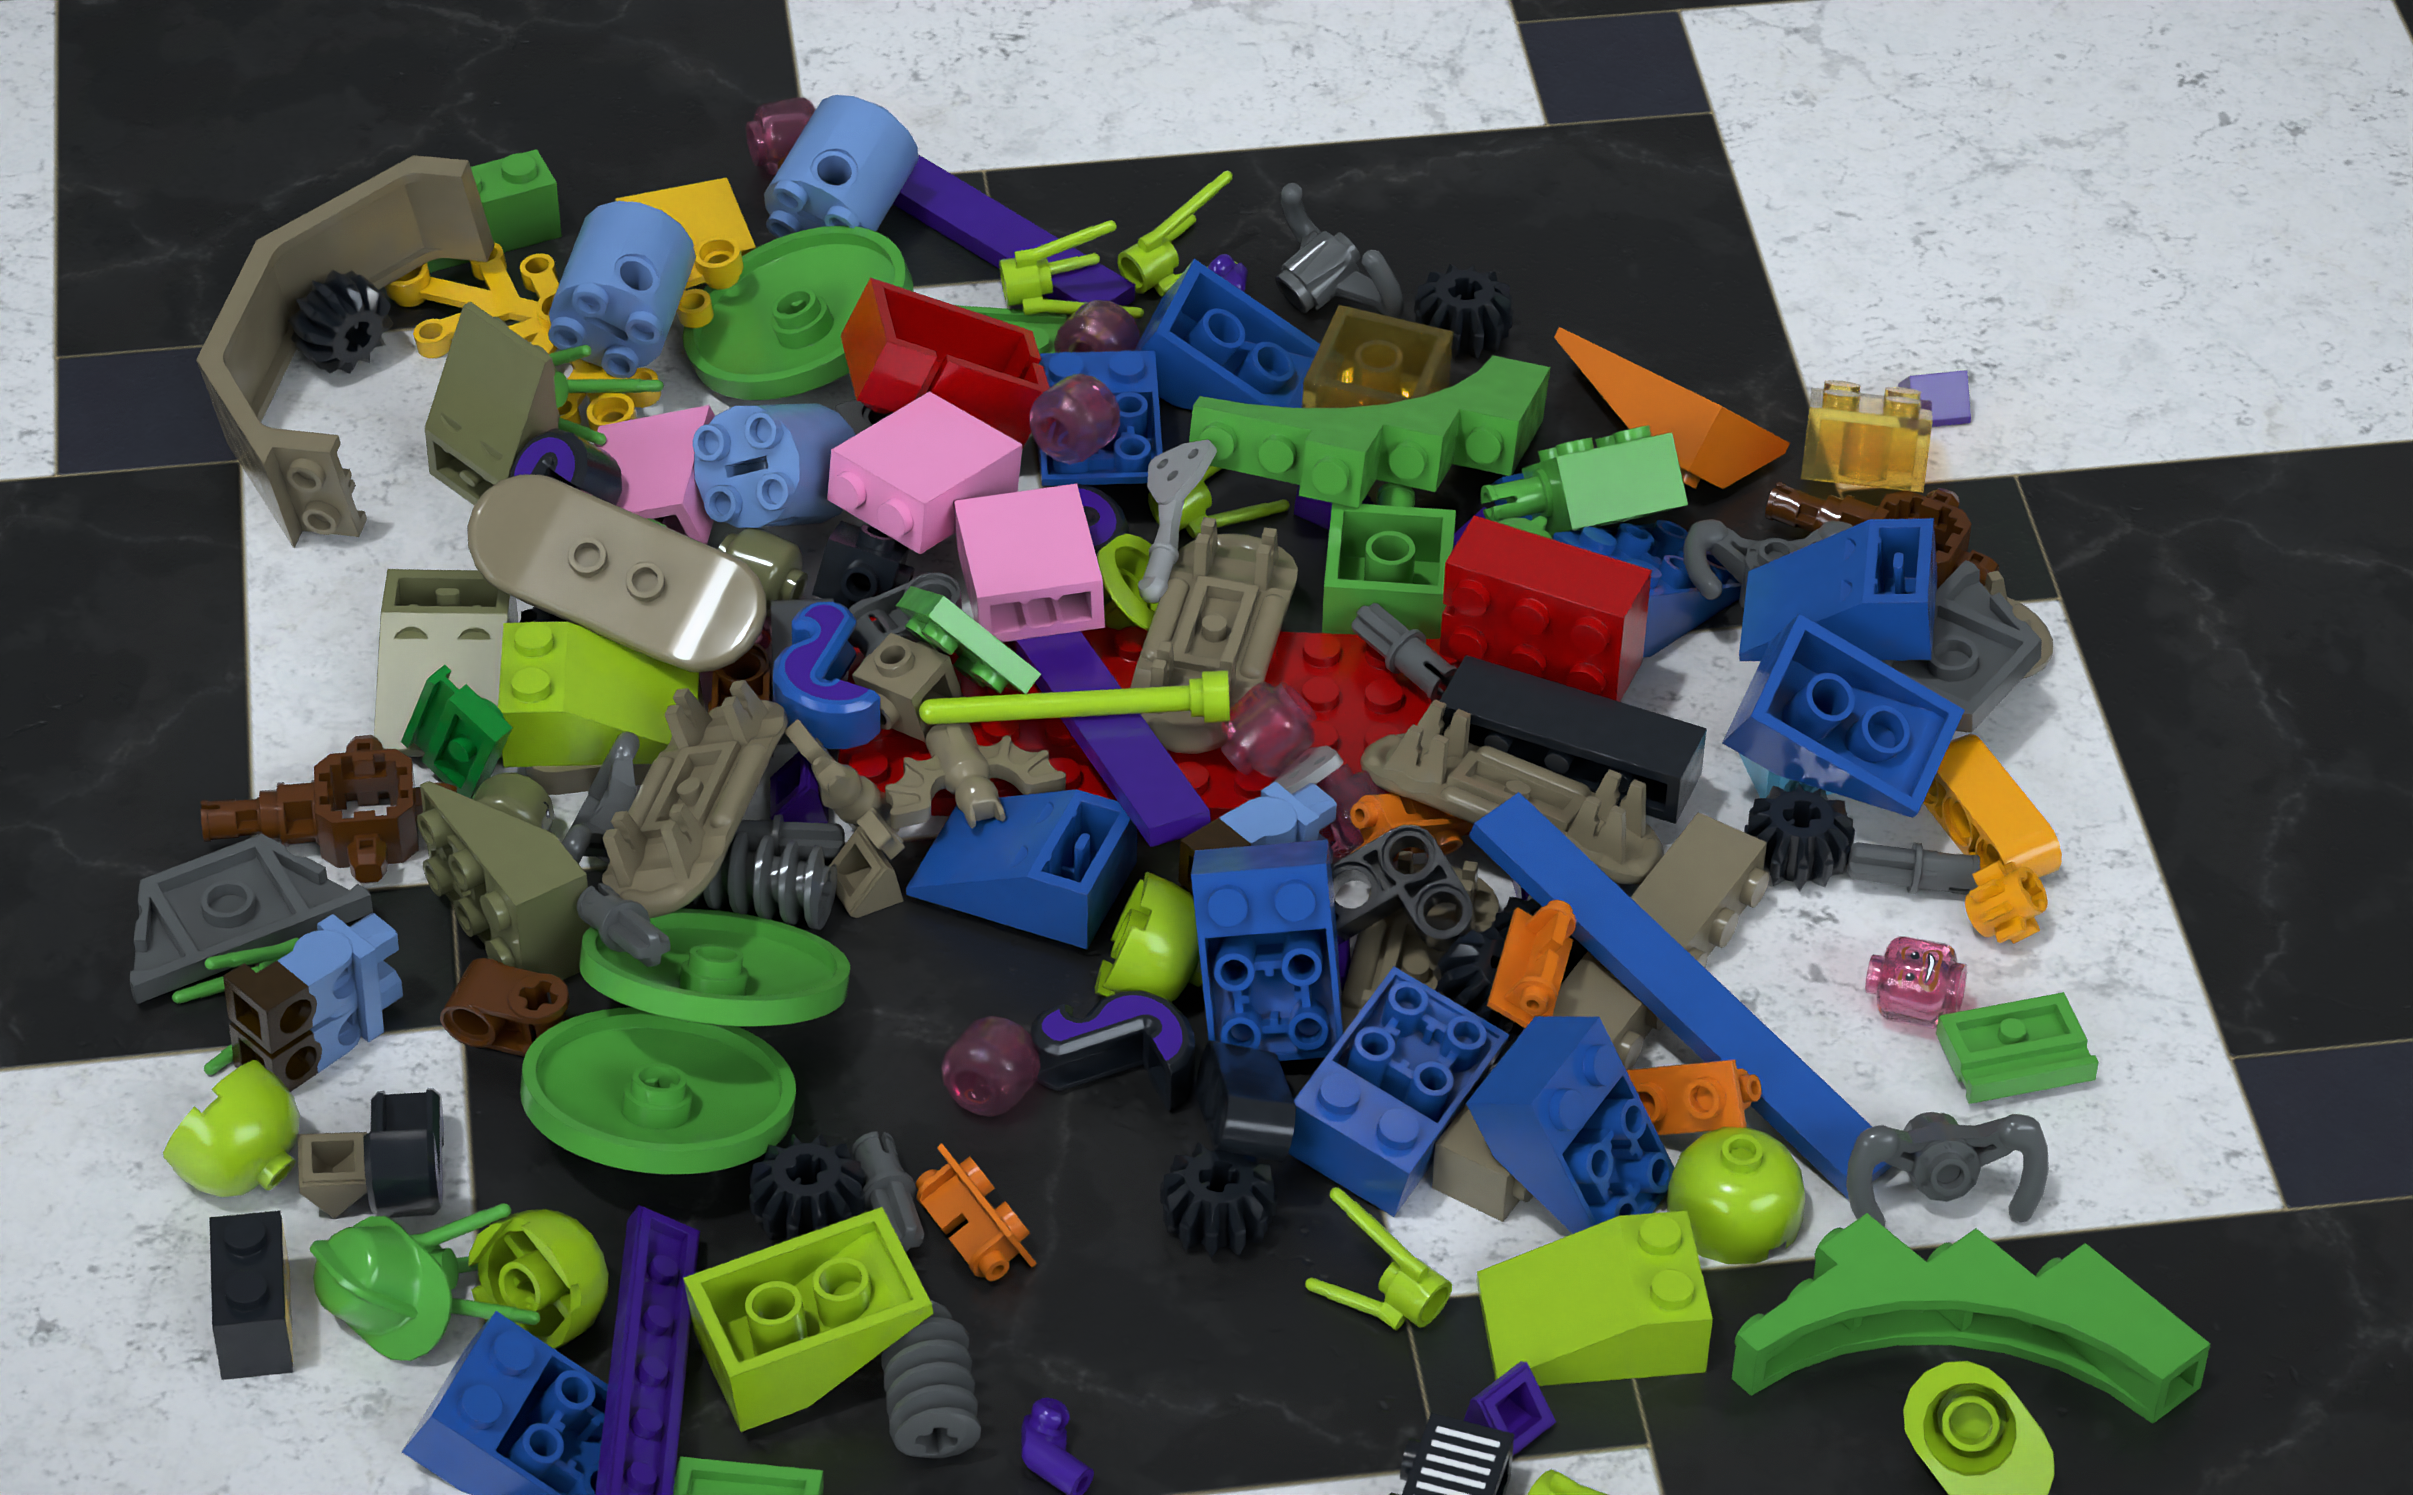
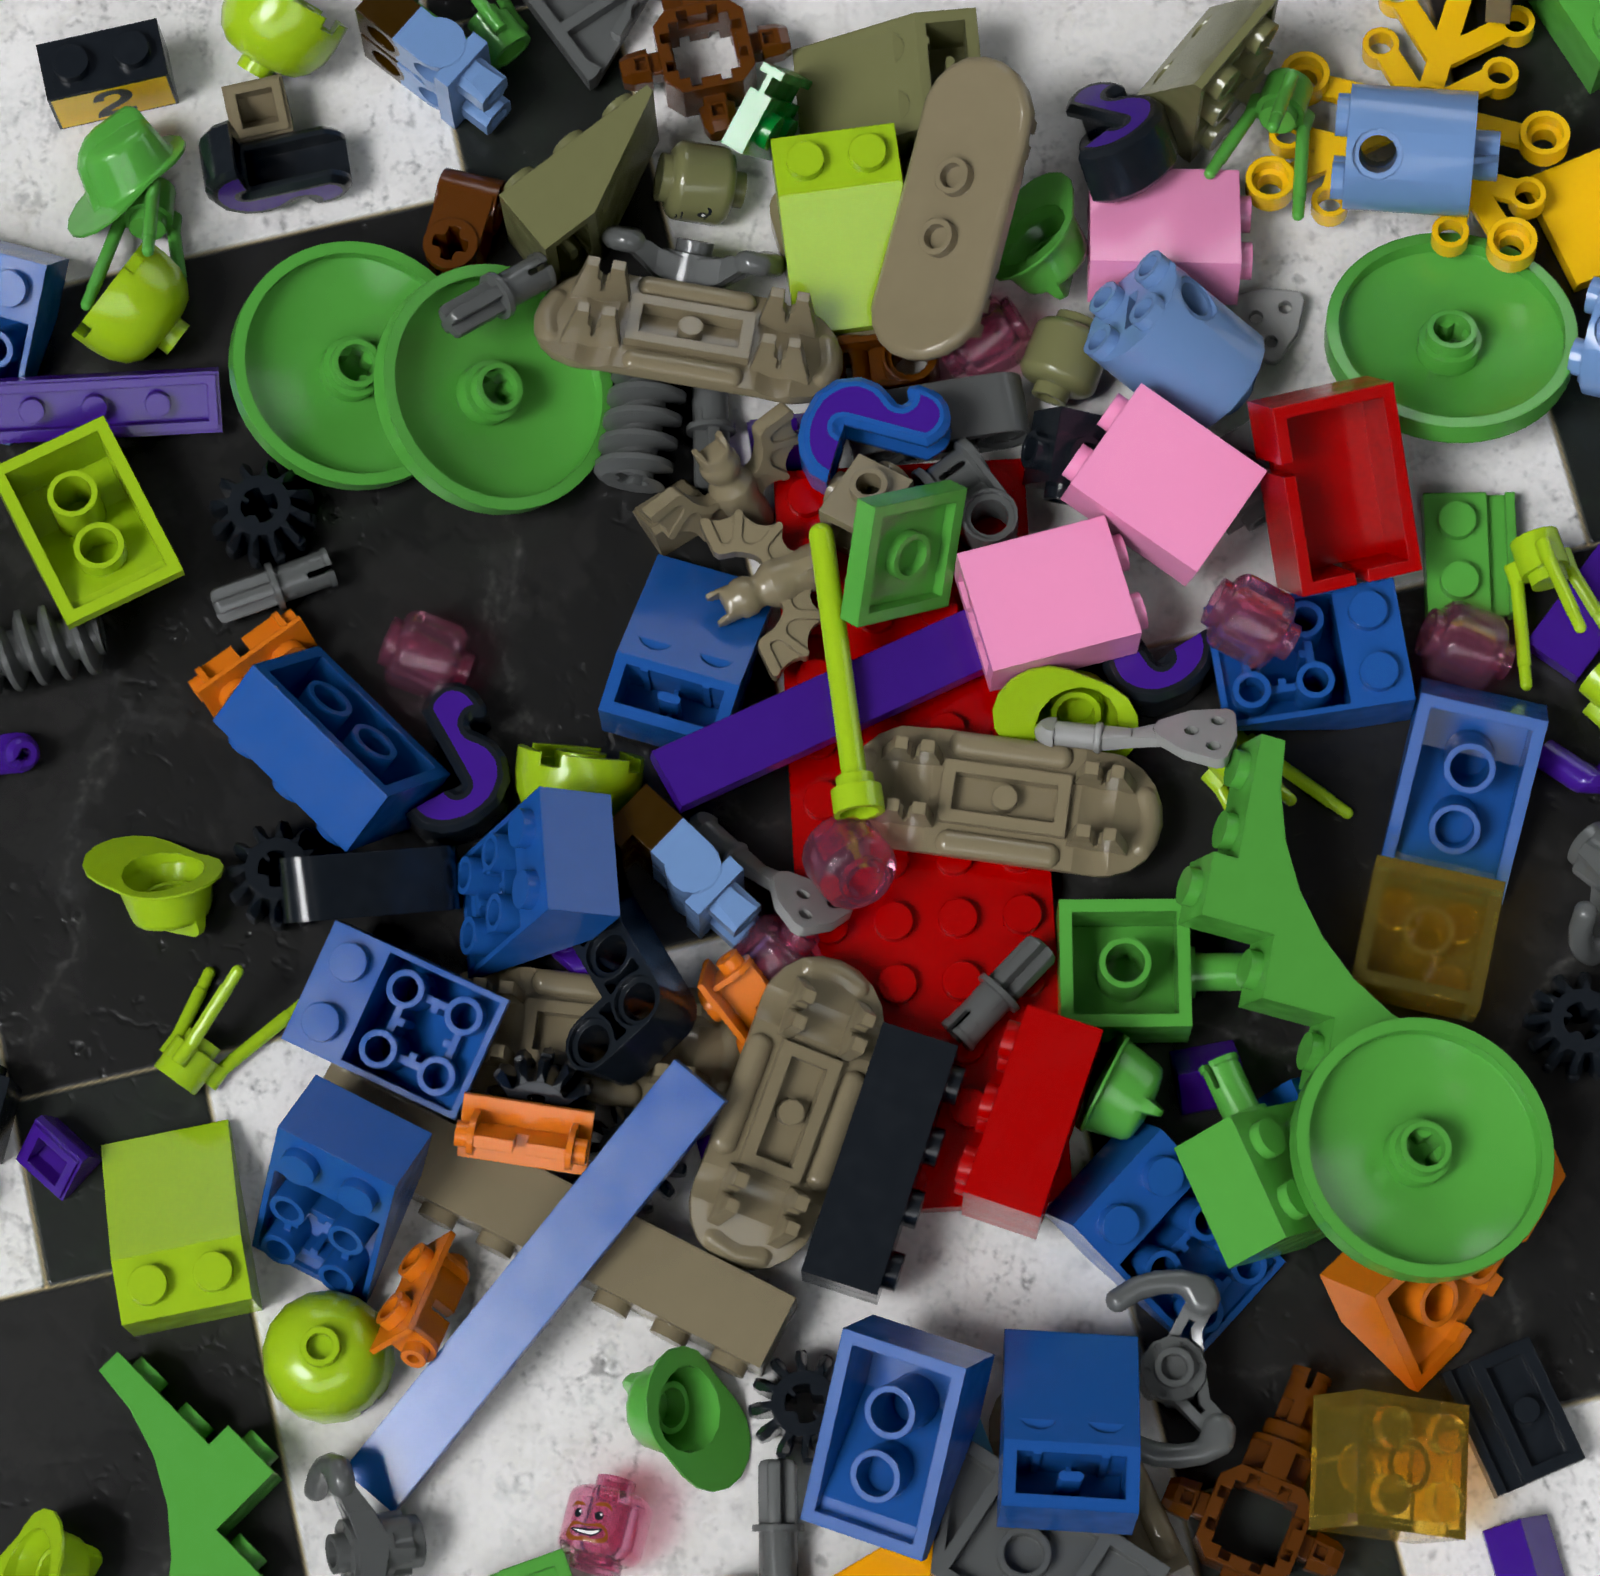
camera: 90 degrees right, 30 degrees up
none -> lime piece [82,835,225,937]
none -> blue brick [212,646,451,852]
none -> bright green piece [622,1346,751,1492]
none -> bright green dish [1289,1017,1555,1283]
none -> black plate [1438,1336,1585,1499]

